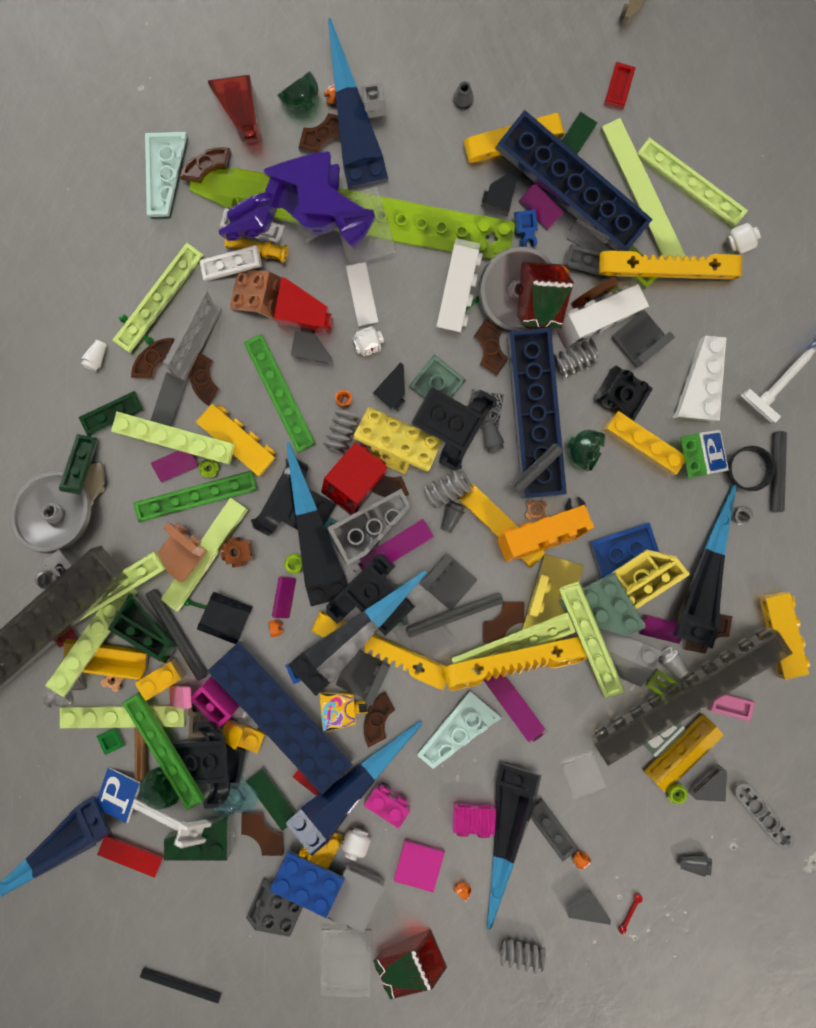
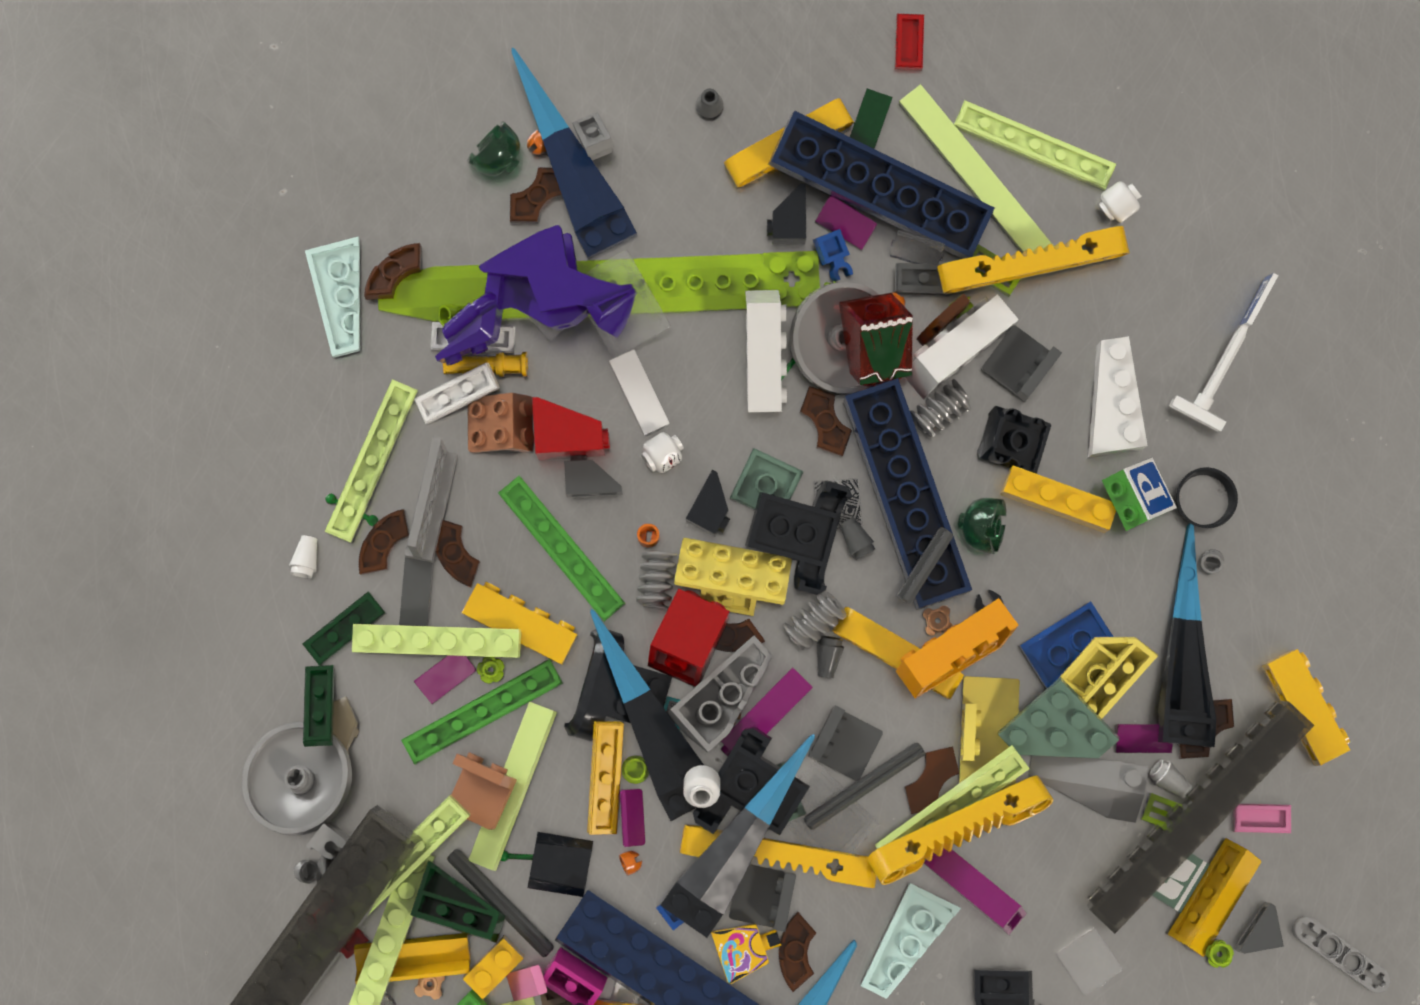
camera: 15 degrees left, 5 degrees down
clear red slope [208,75,262,143] -> none
dark orange brick [220,537,253,568] -> none
yellowish green tile [559,581,625,699] -> none
dark grey axle [772,431,787,512] -> none
none -> yellow tile [587,721,624,835]
none -> white head [683,765,720,808]

